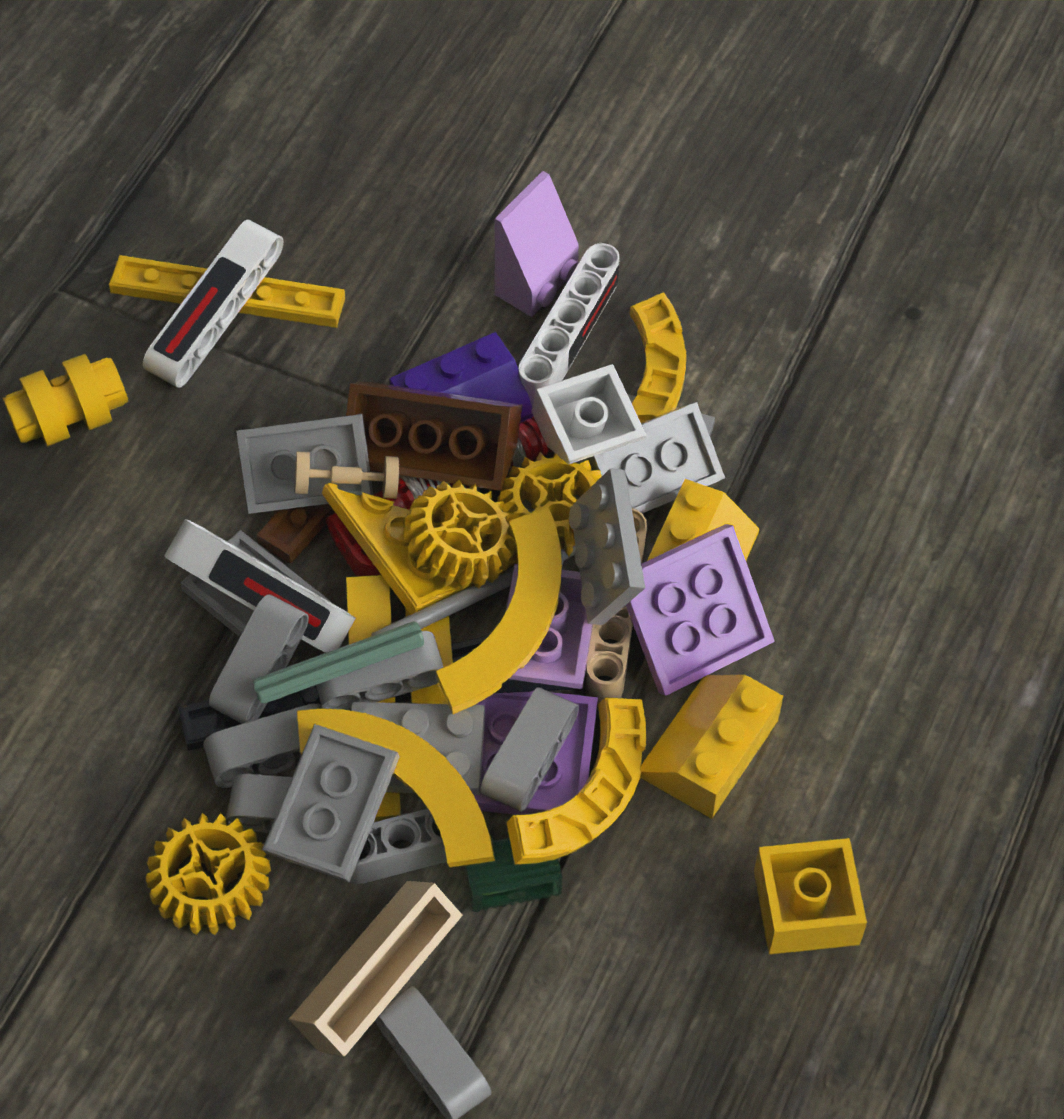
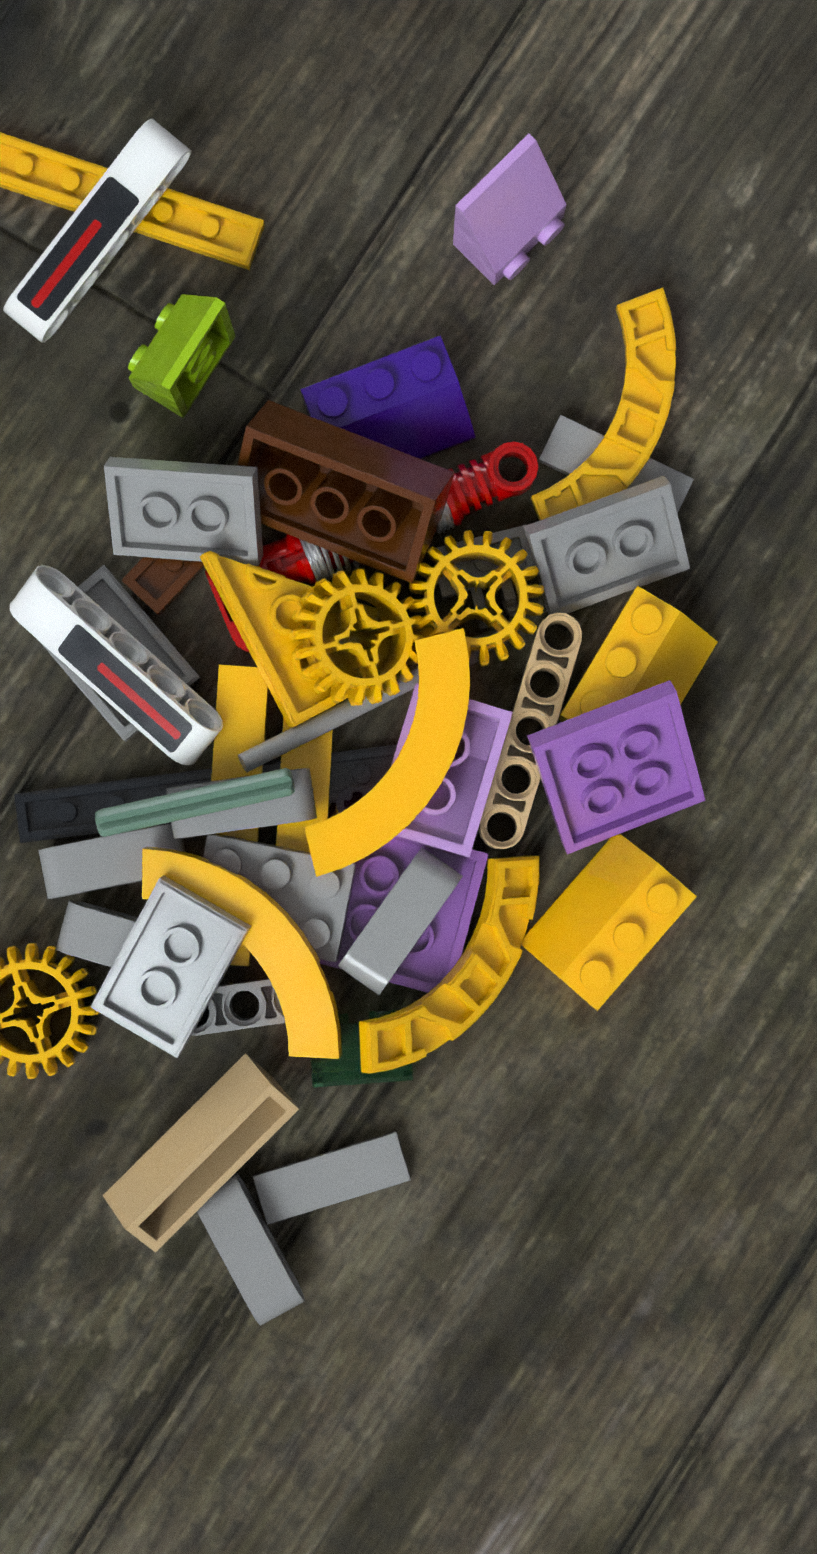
camera: 10 degrees right, 30 degrees up
light grey beam [209,594,309,724] -> none
tan wheel [294,451,399,499] -> none
white beam [518,243,620,406] -> none
white slope [531,364,646,465] -> none
light grey plate [569,468,645,625] -> none
yellow brick [754,838,867,954] -> none
none -> lime slope [128,294,236,418]
none -> light grey tile [253,1131,411,1225]

